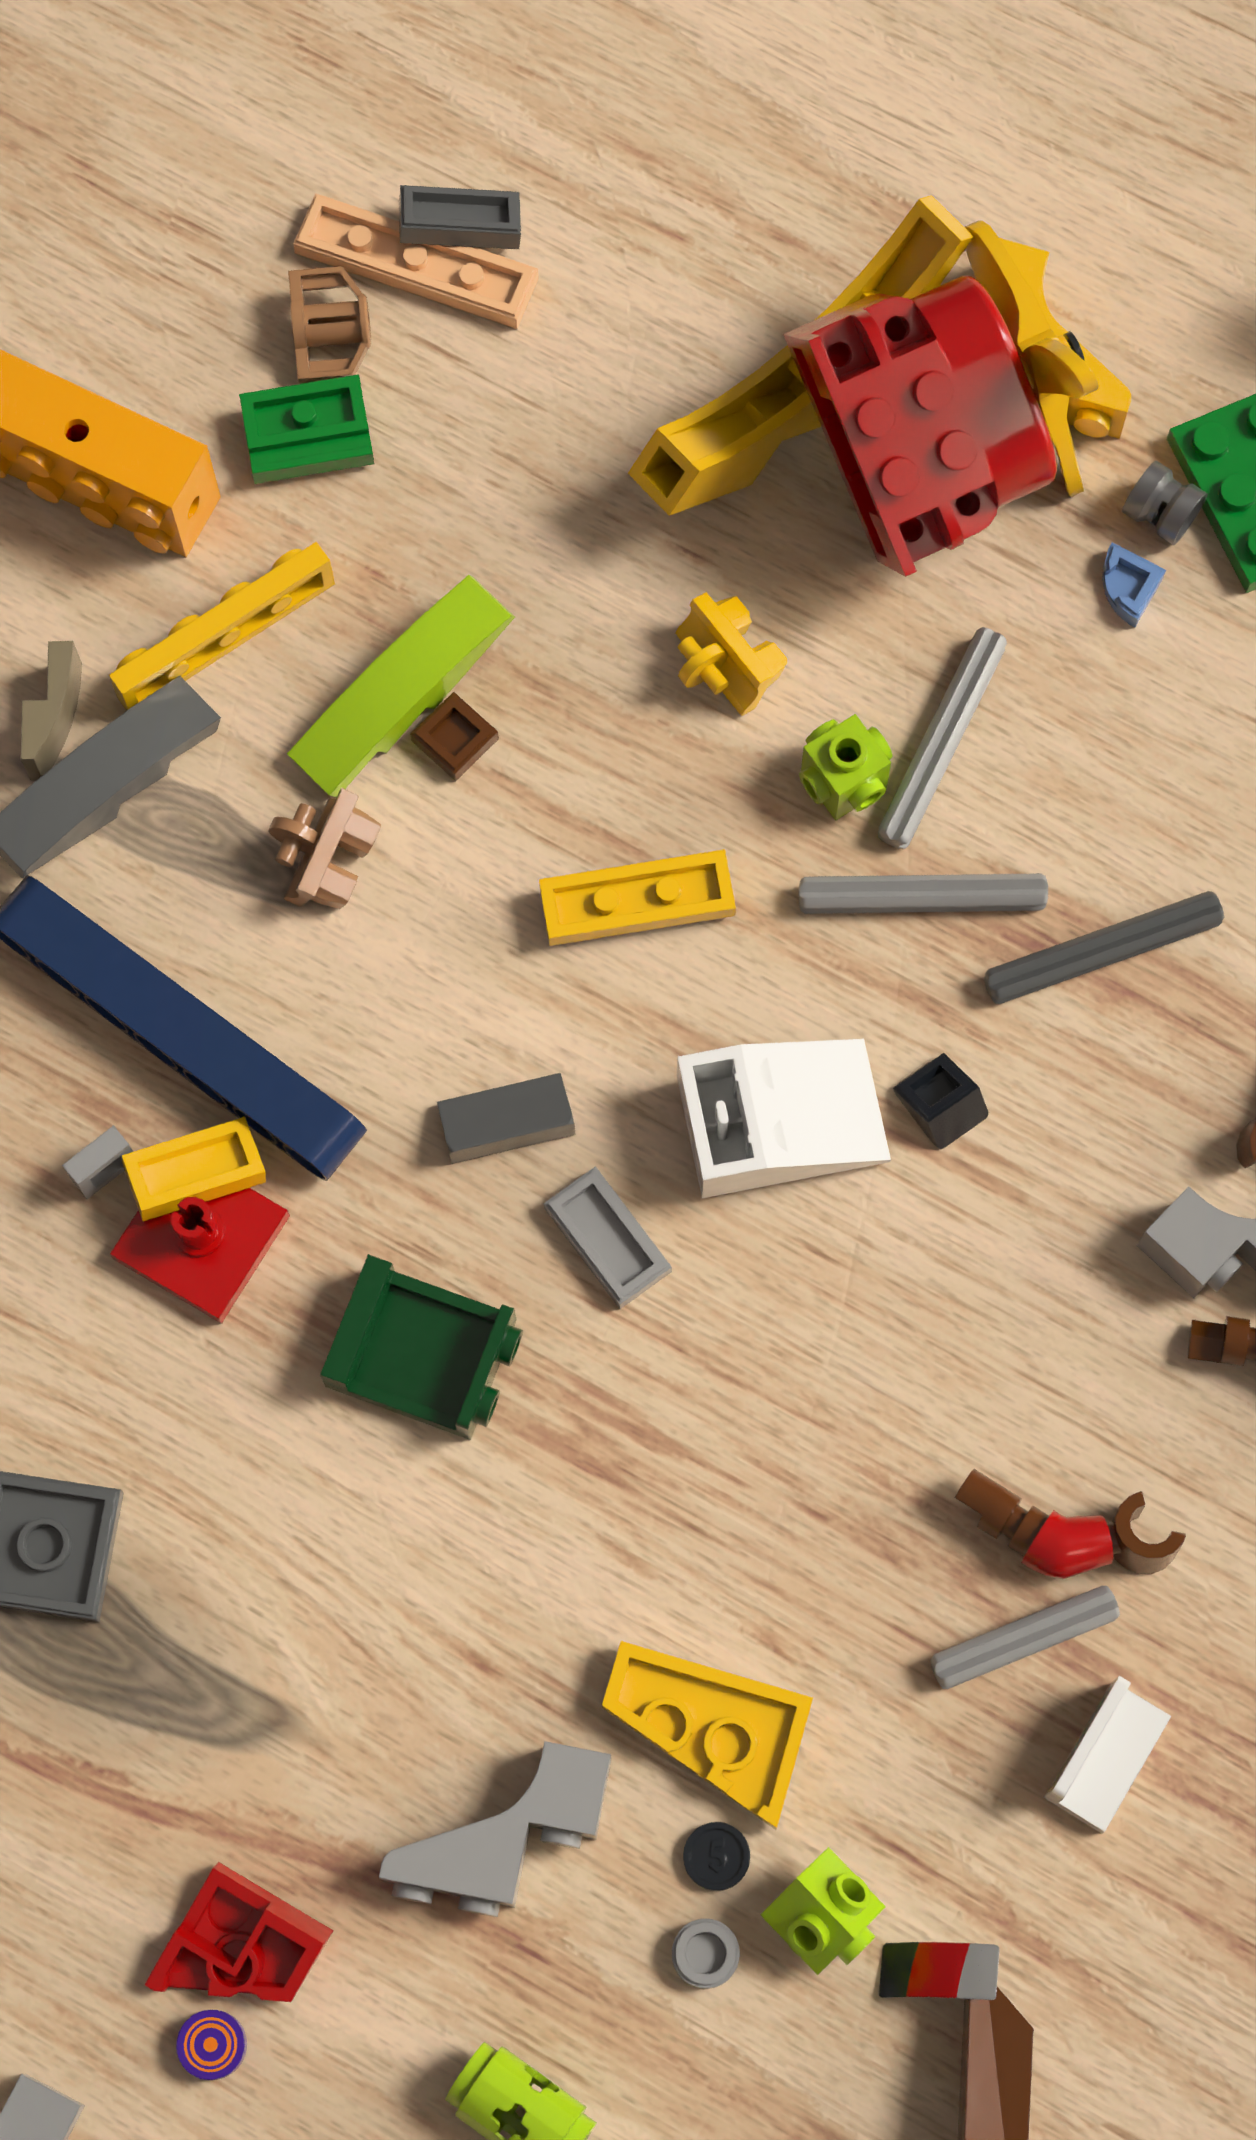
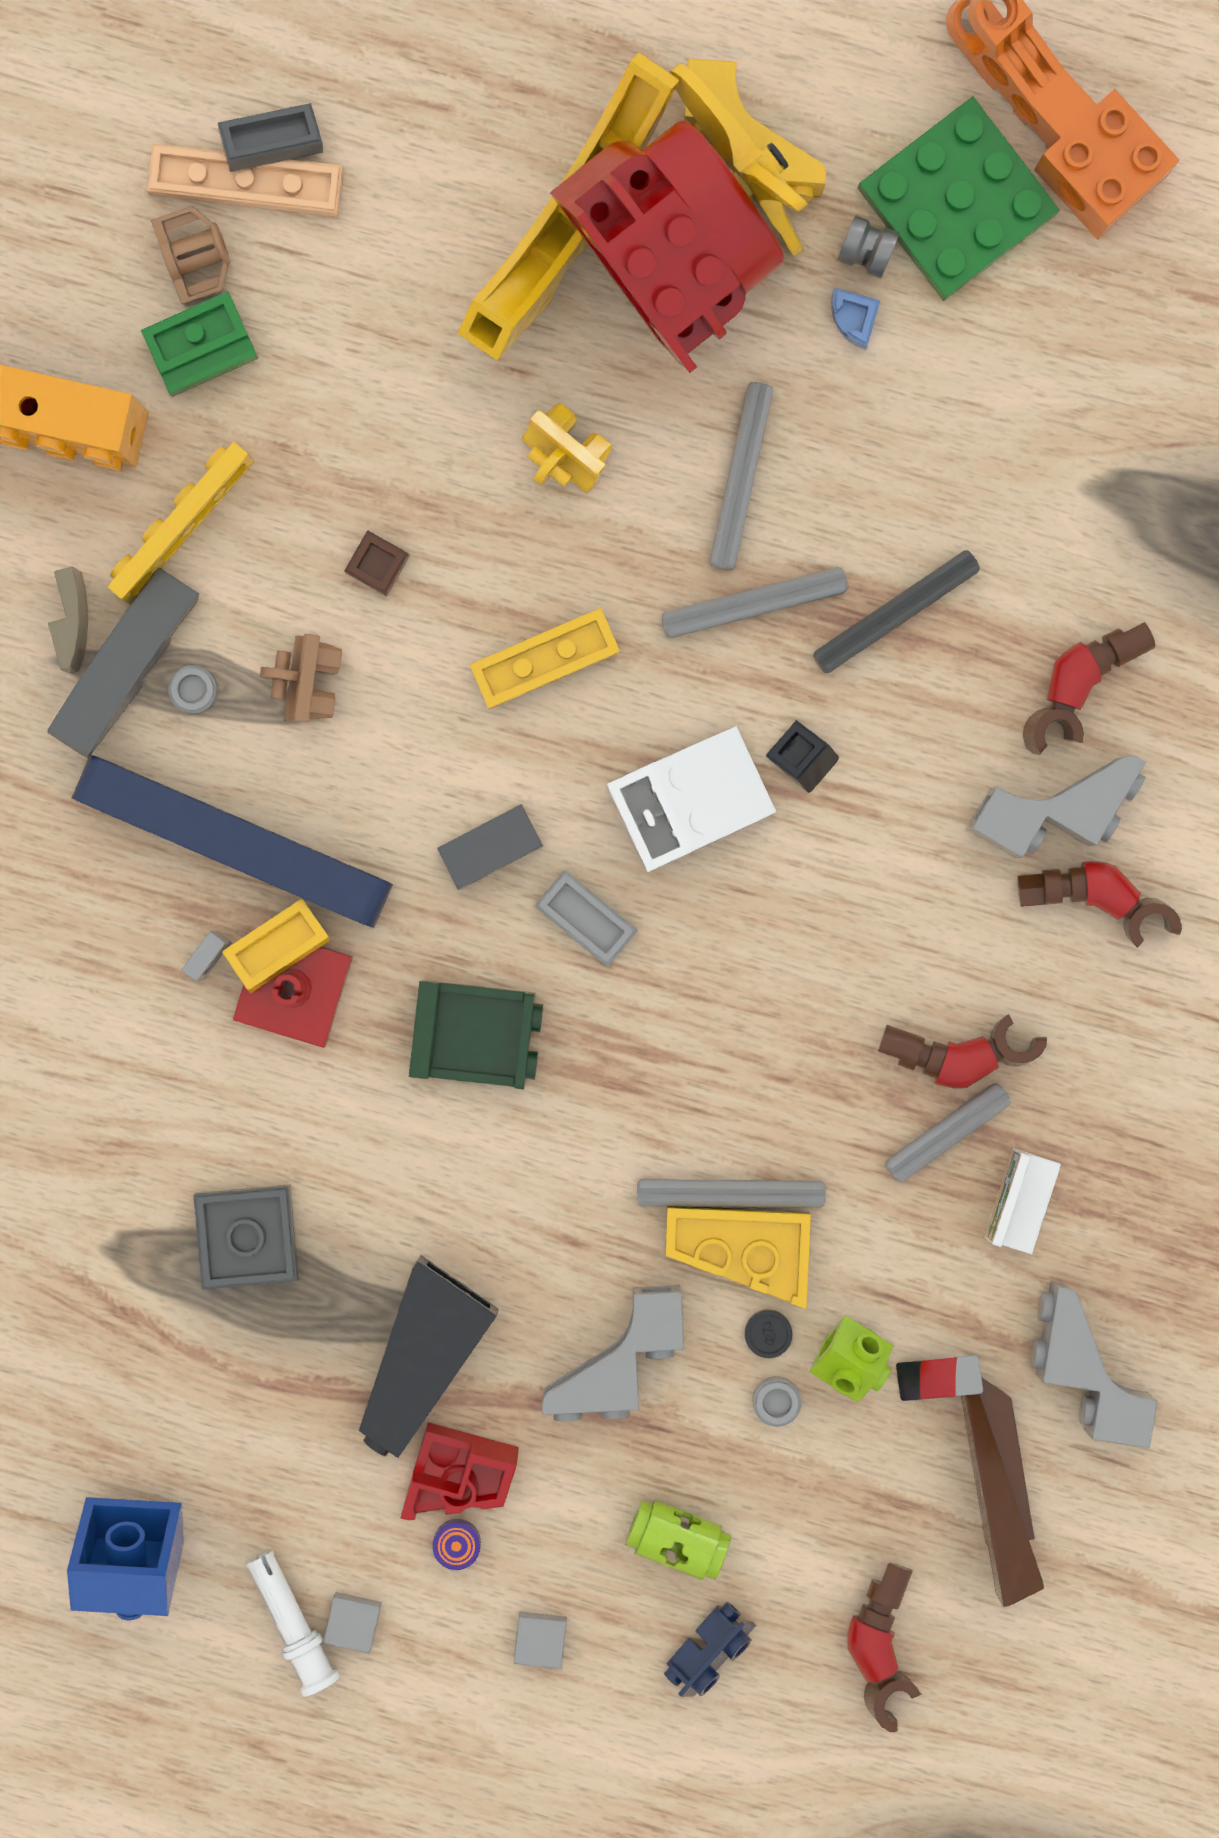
camera: 15 degrees left, 15 degrees up
lime slope [287,575,515,797] -> none
lime brick [799,713,893,821] -> none
none -> light grey tile [168,665,218,714]
none -> black slope [359,1255,499,1458]
none -> light grey axle [637,1179,826,1208]
none -> light grey arch [1031,1281,1157,1448]

